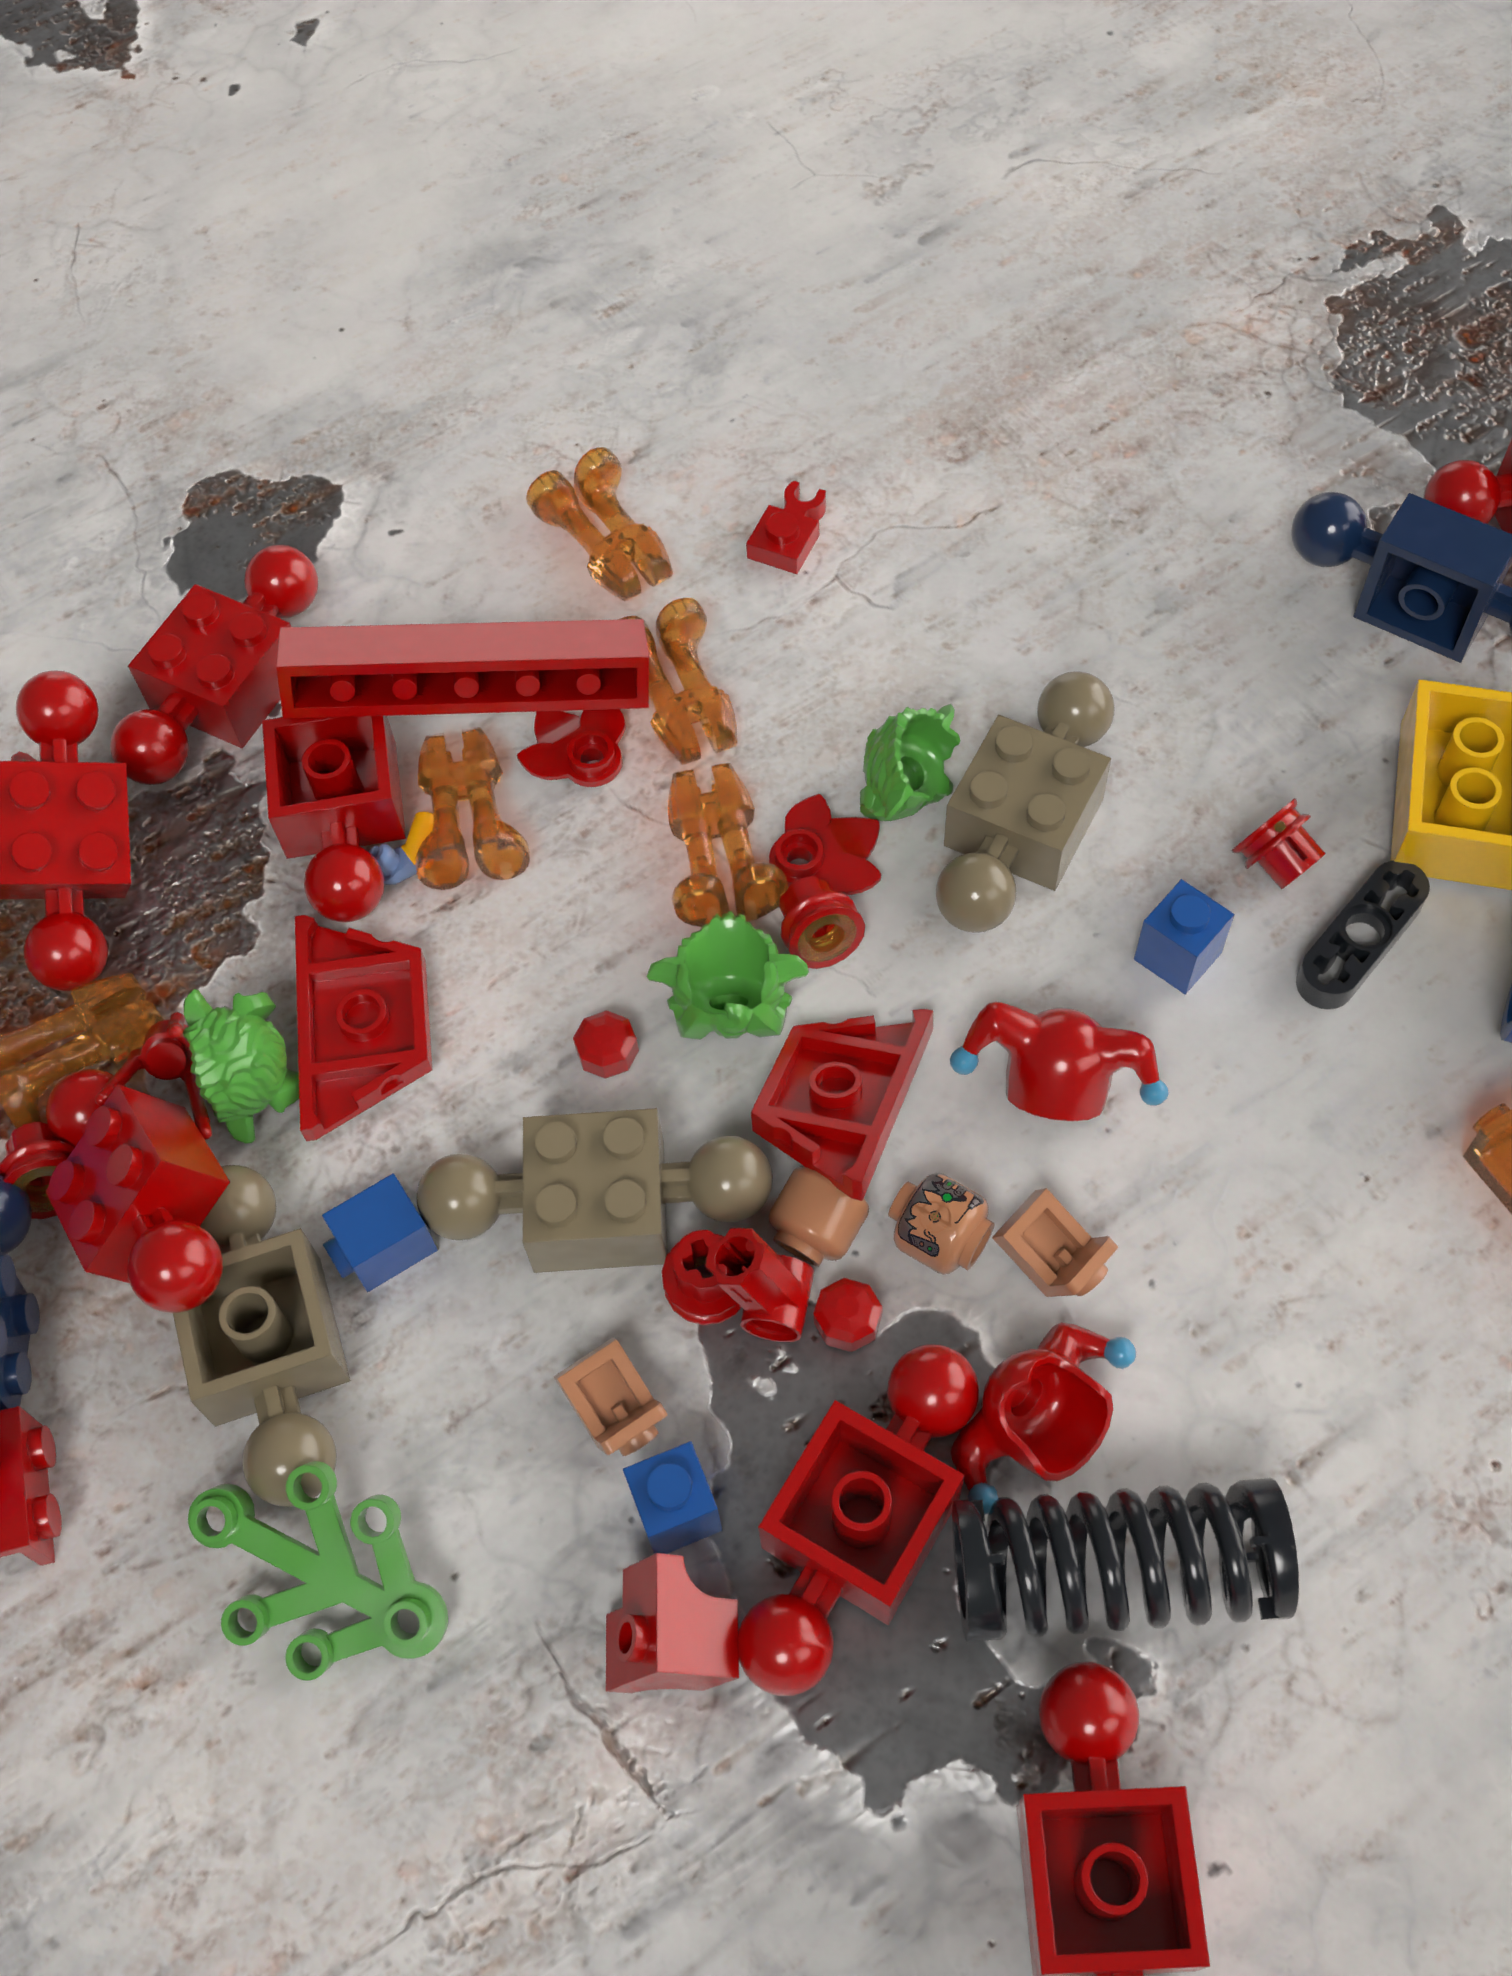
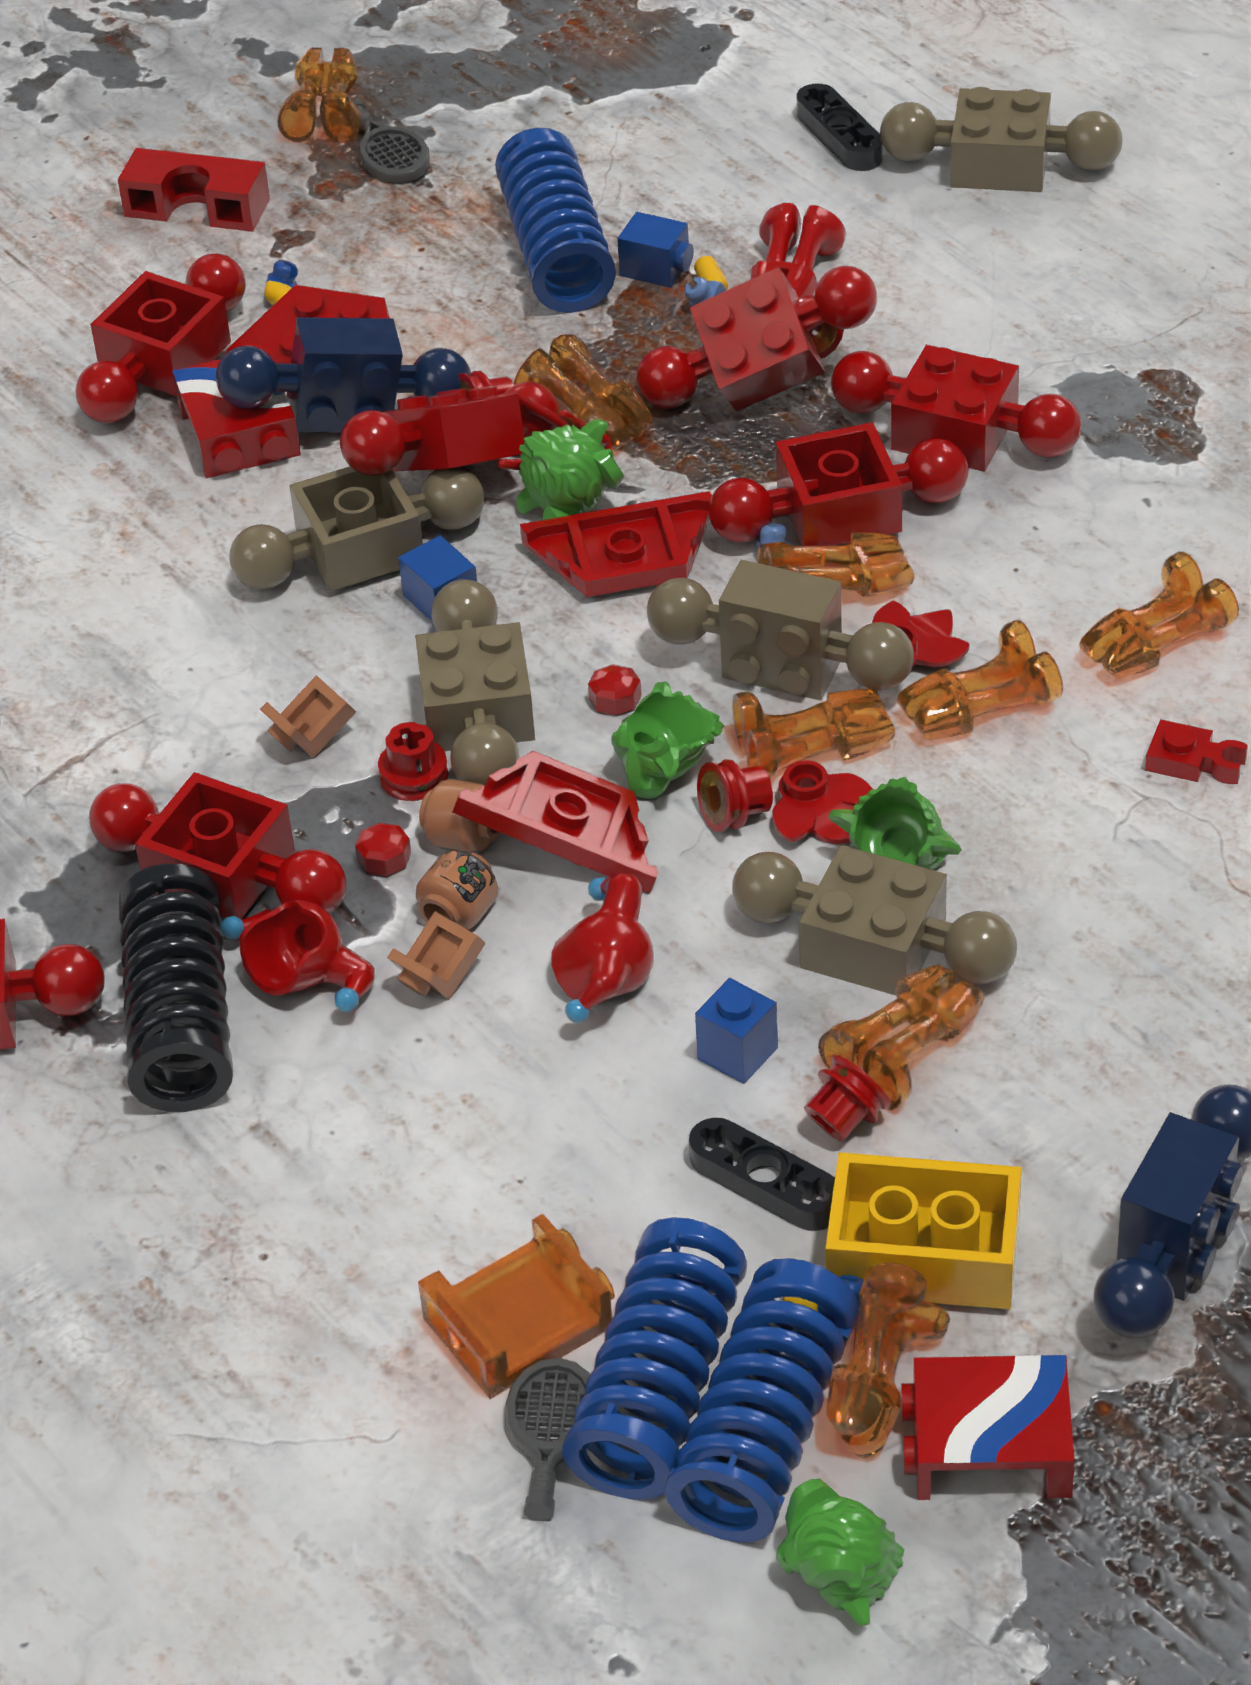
camera: 85 degrees right, 15 degrees down
bright green plant [188,1461,448,1681] -> none
red brick [276,619,649,719] -> none
brick [605,1553,739,1693] -> none
blue brick [623,1441,723,1554] -> none
red piece [705,1228,814,1342] -> none
none -> dark tan brick [647,560,914,701]
none -> clear orange piece [818,963,984,1110]

